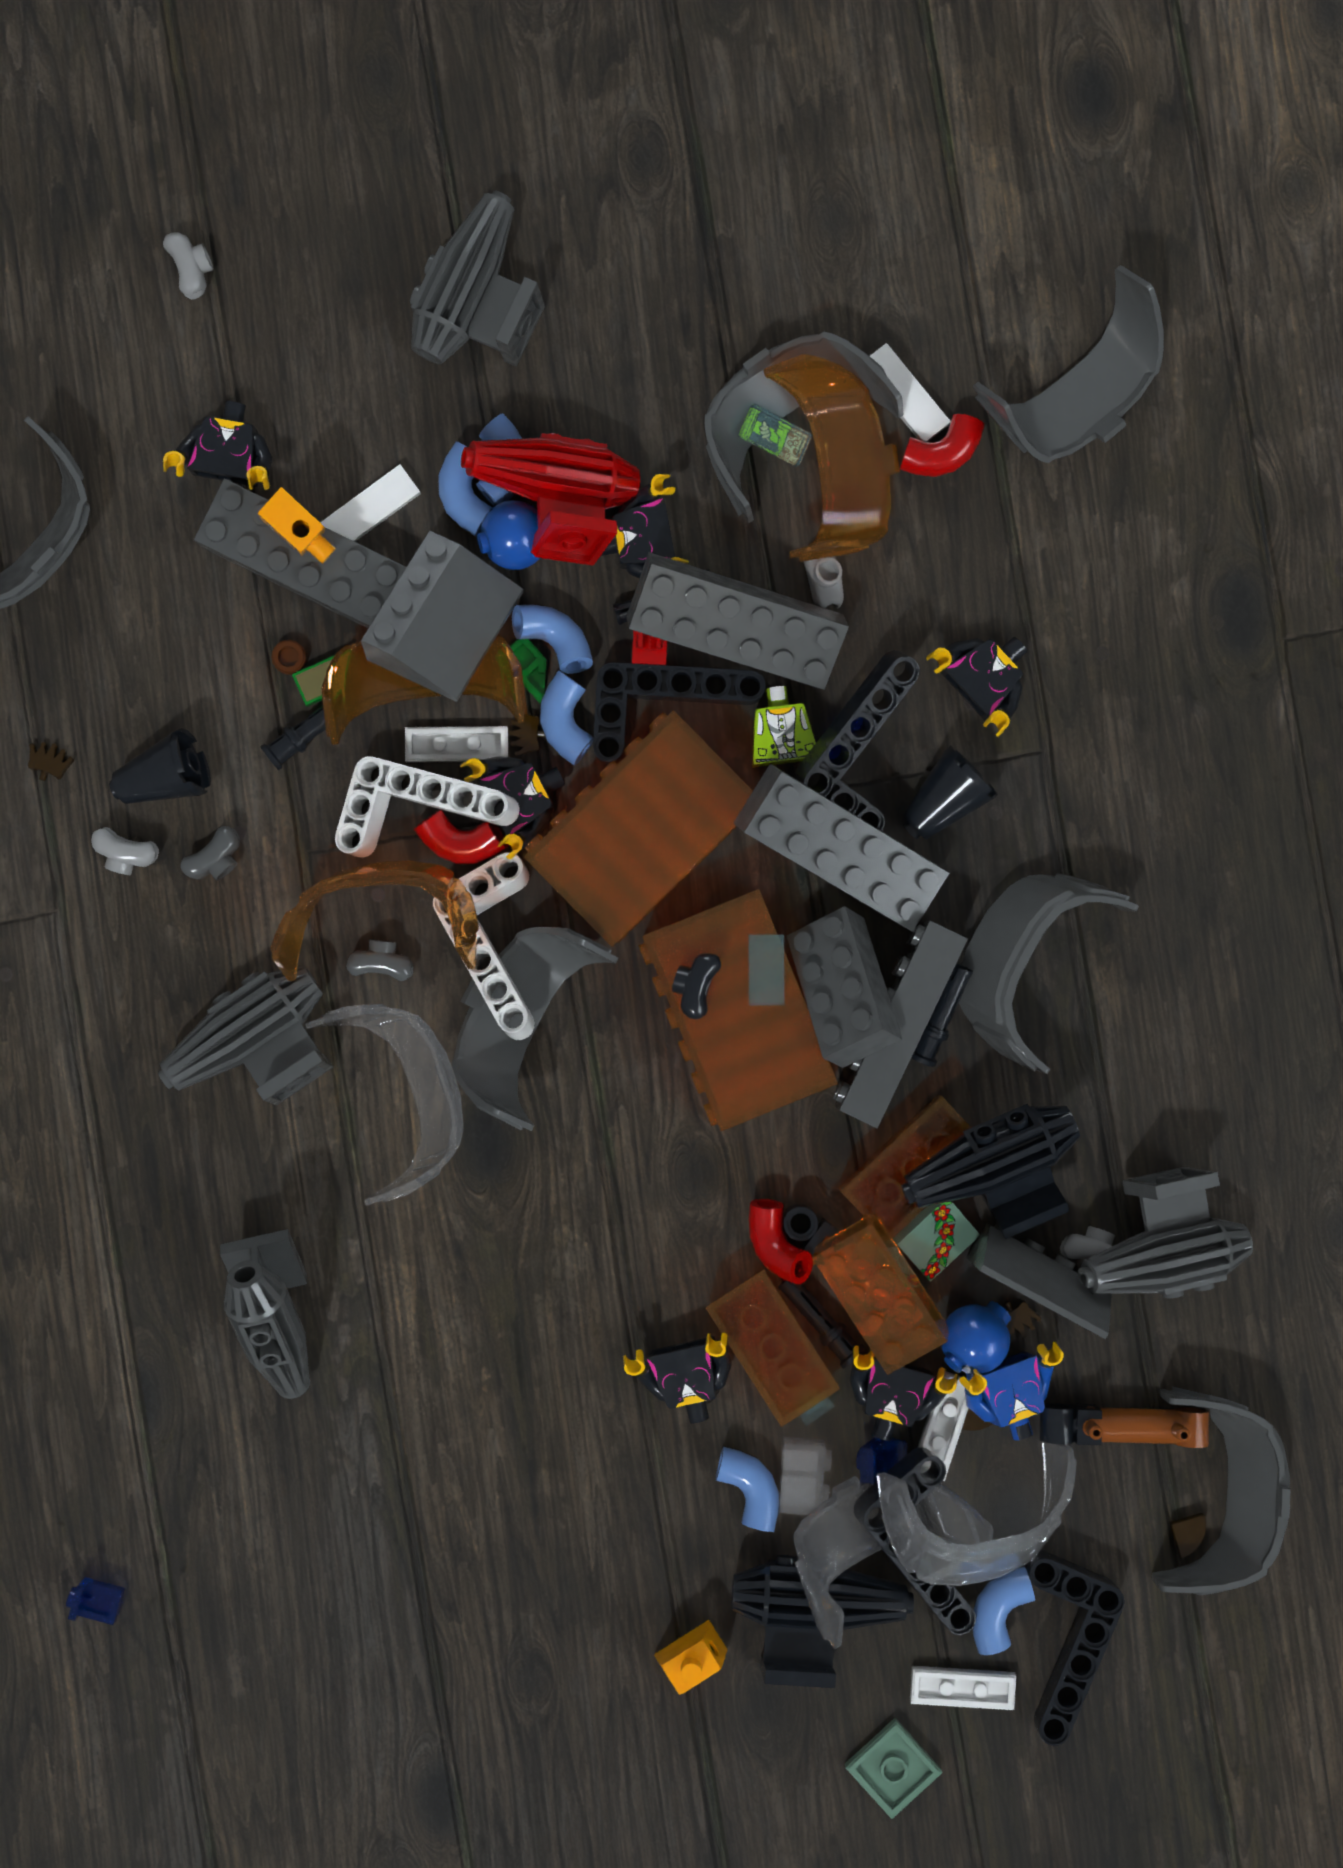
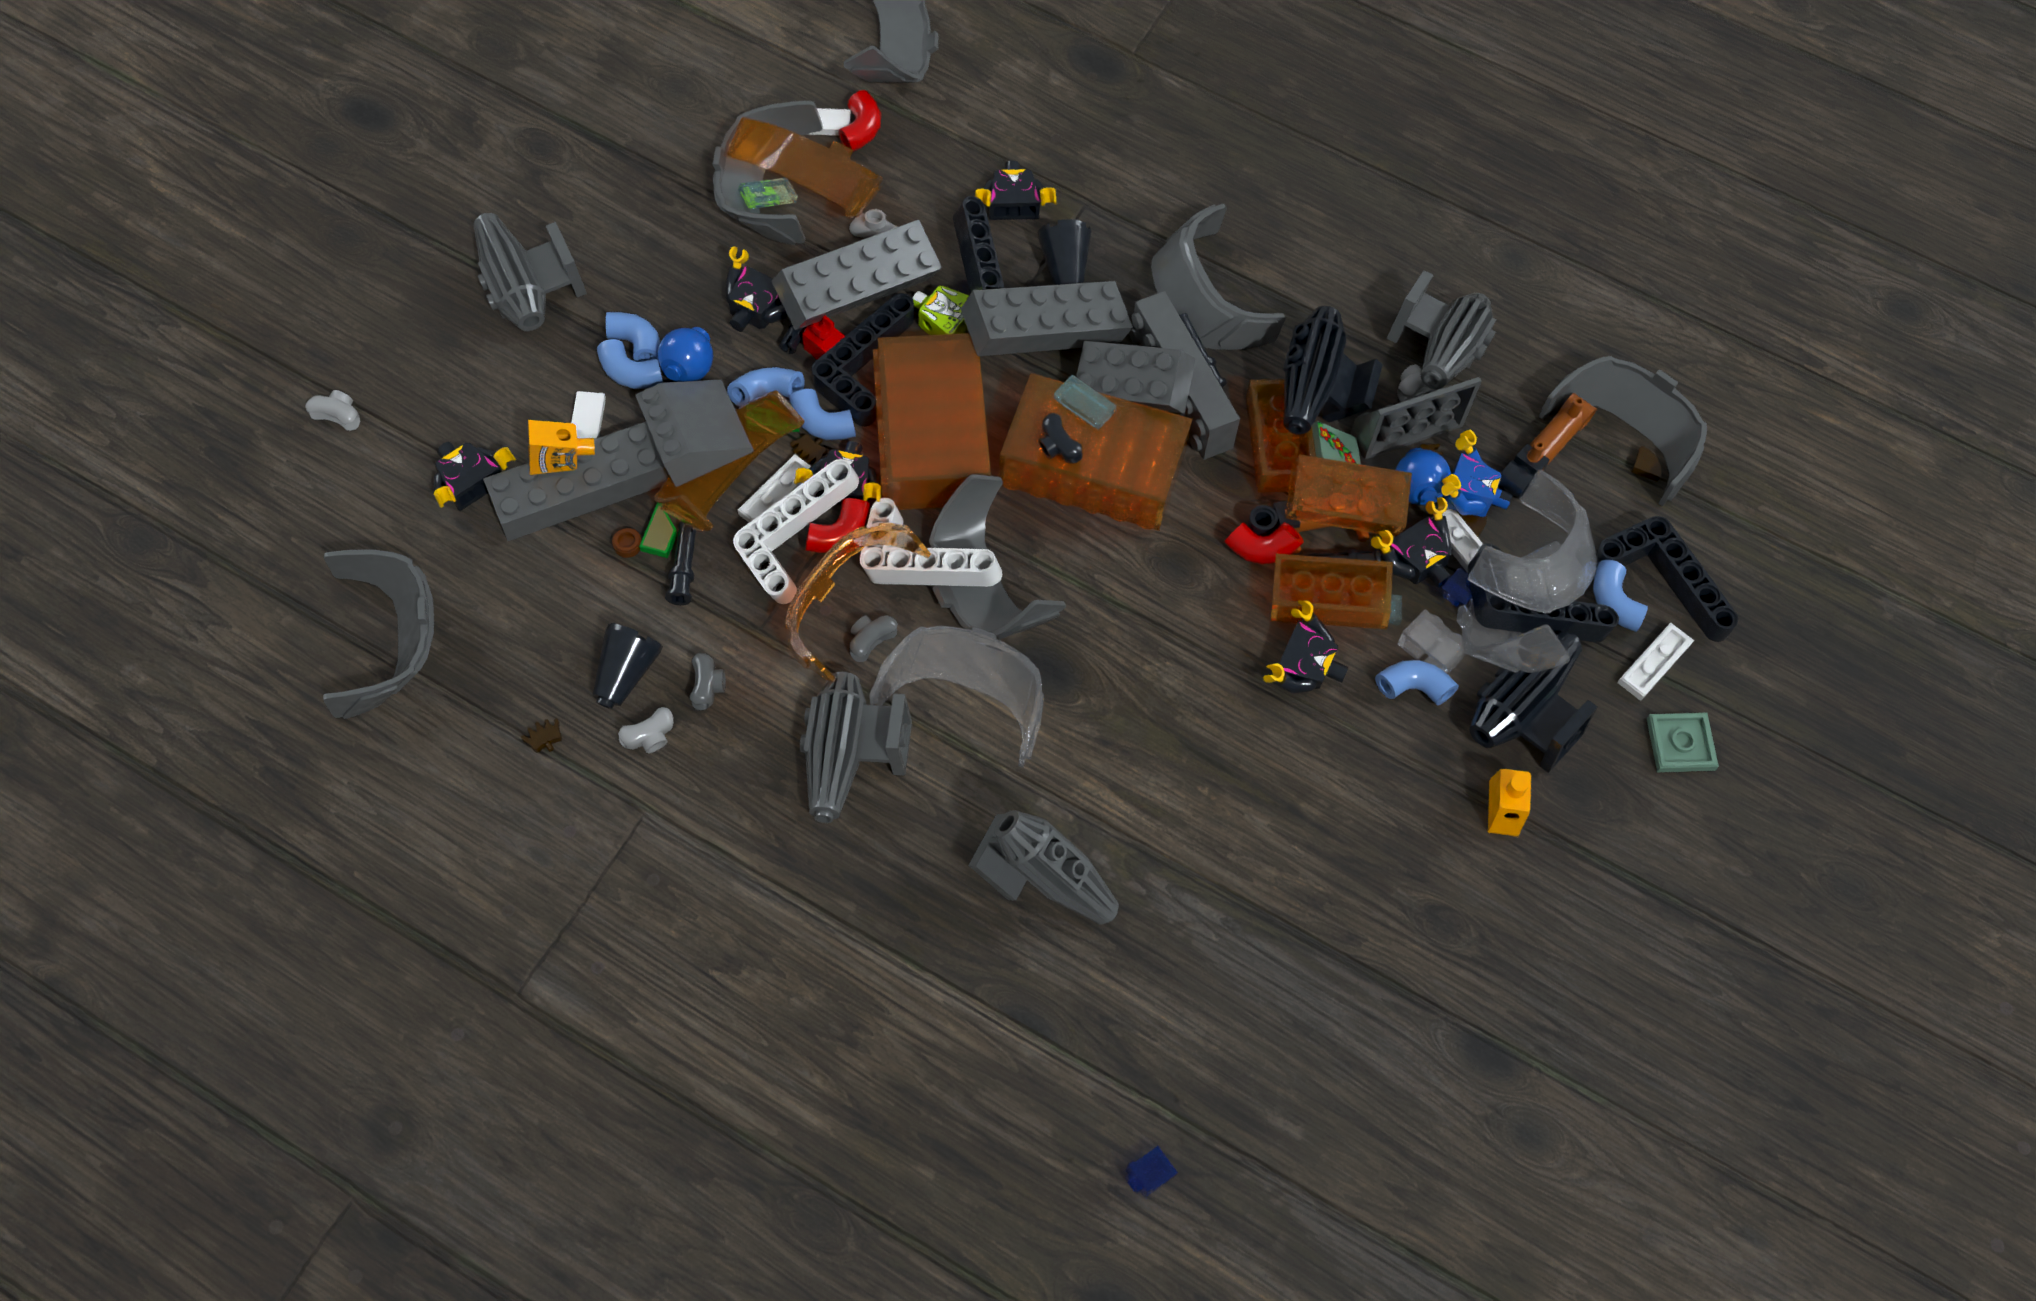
camera: 55 degrees left, 25 degrees down
red piece [461,433,640,566] -> none

